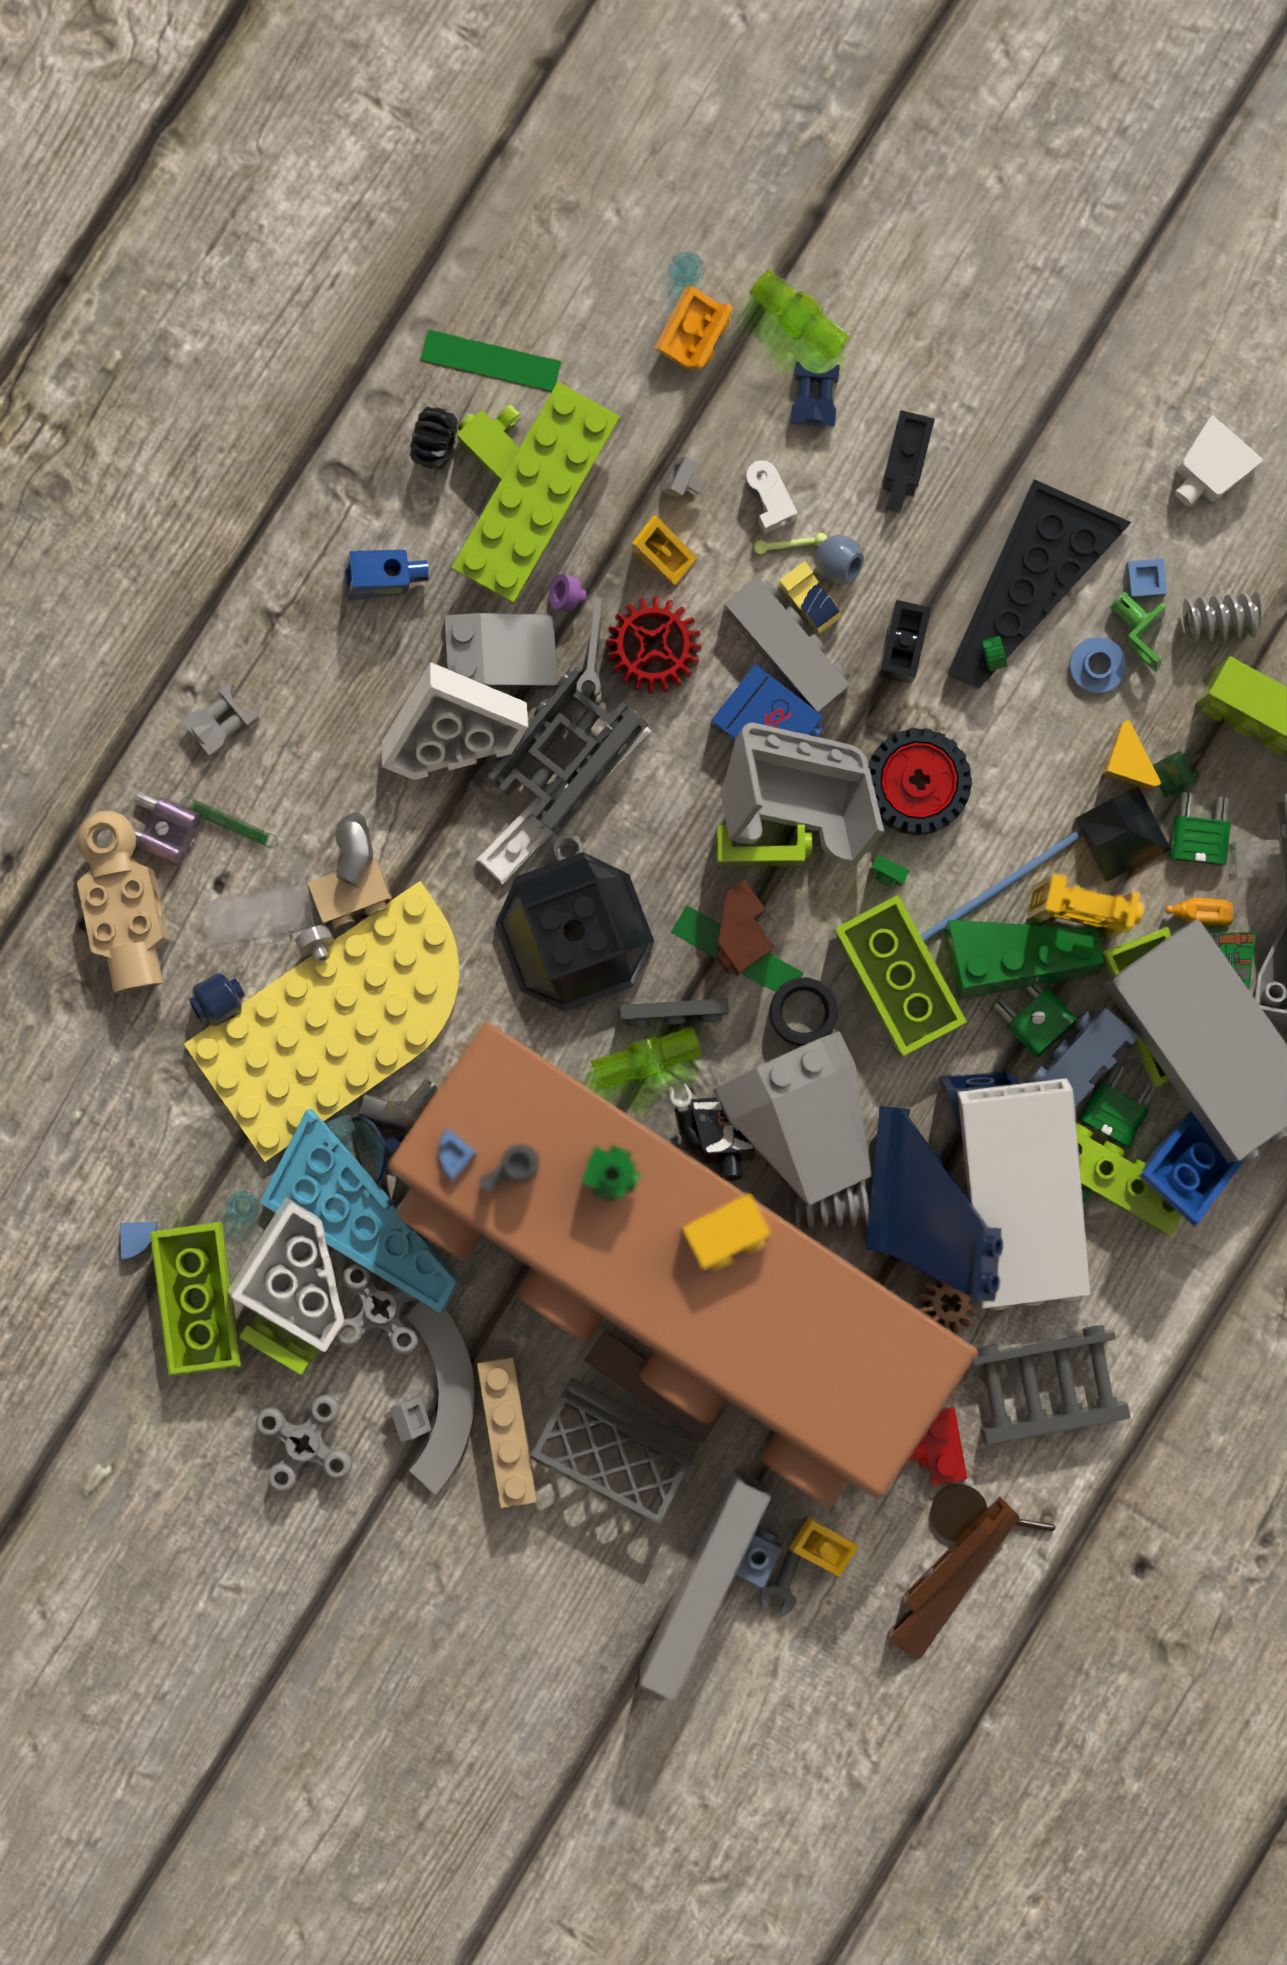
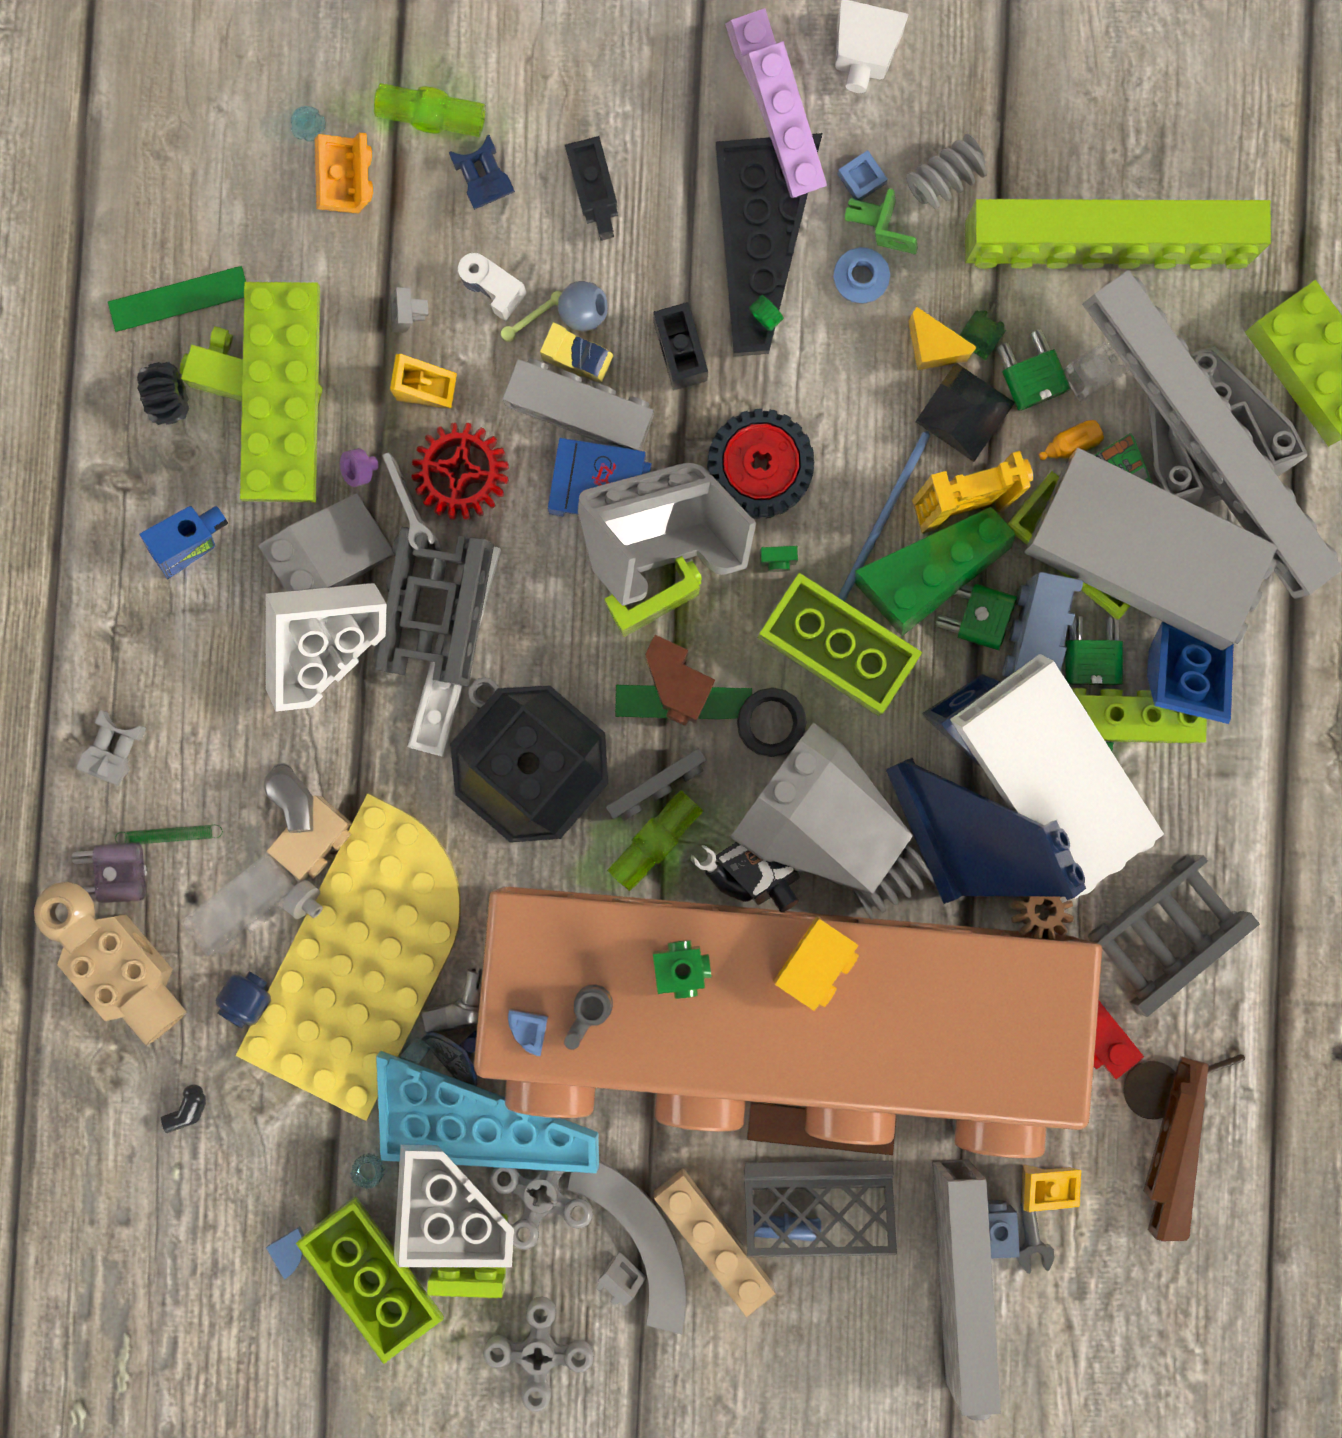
camera: 30 degrees left, 0 degrees up
none -> black arm [161,1085,206,1134]
none -> lavender arch [725,8,827,198]
none -> medium blue axle [754,1213,821,1243]

